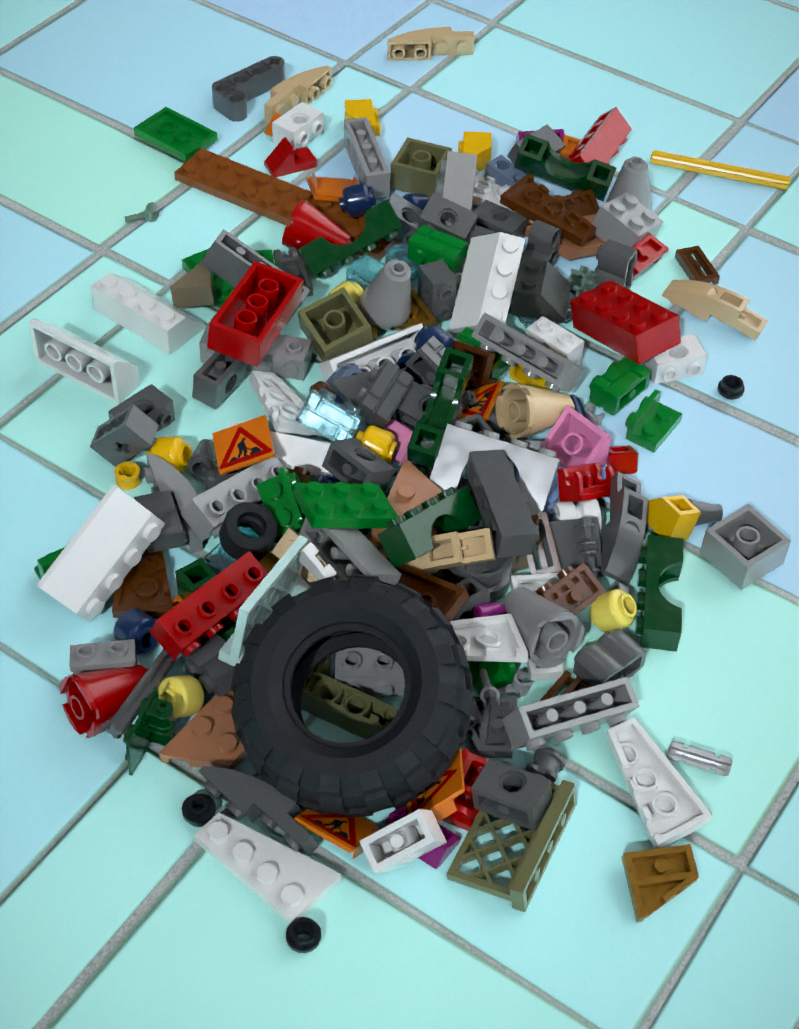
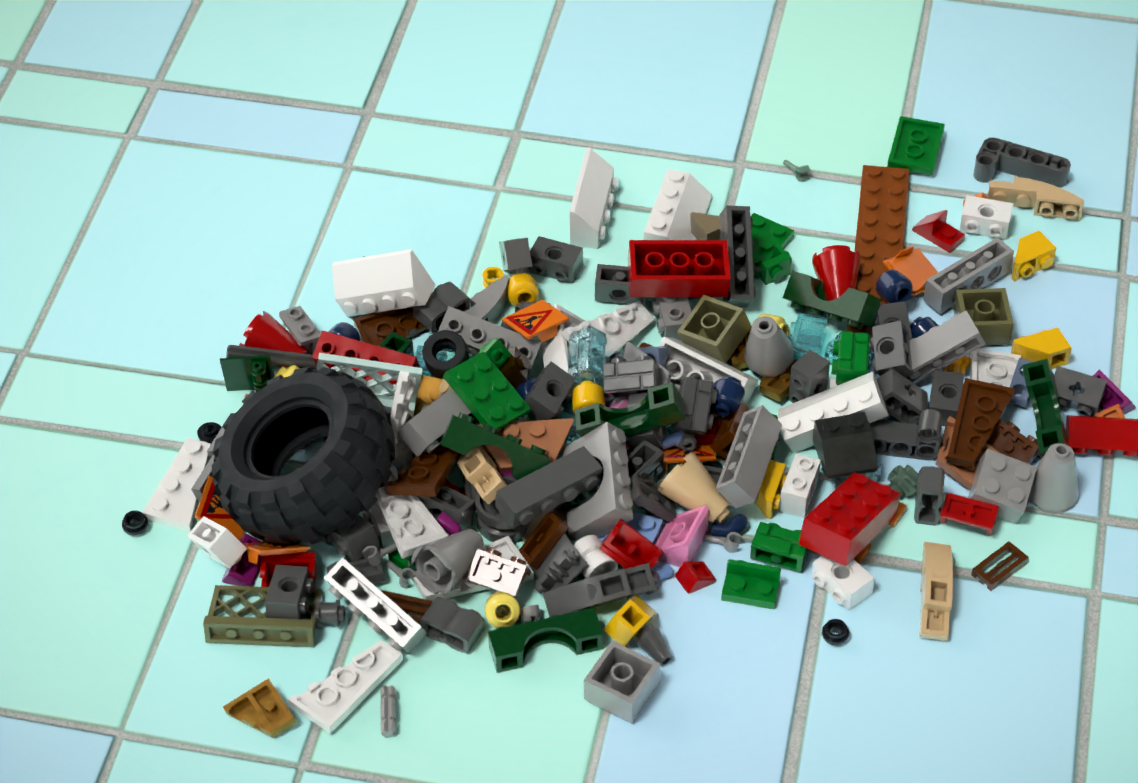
camera: 70 degrees right, 0 degrees up
dark grey hinge [273,247,313,297] -> none

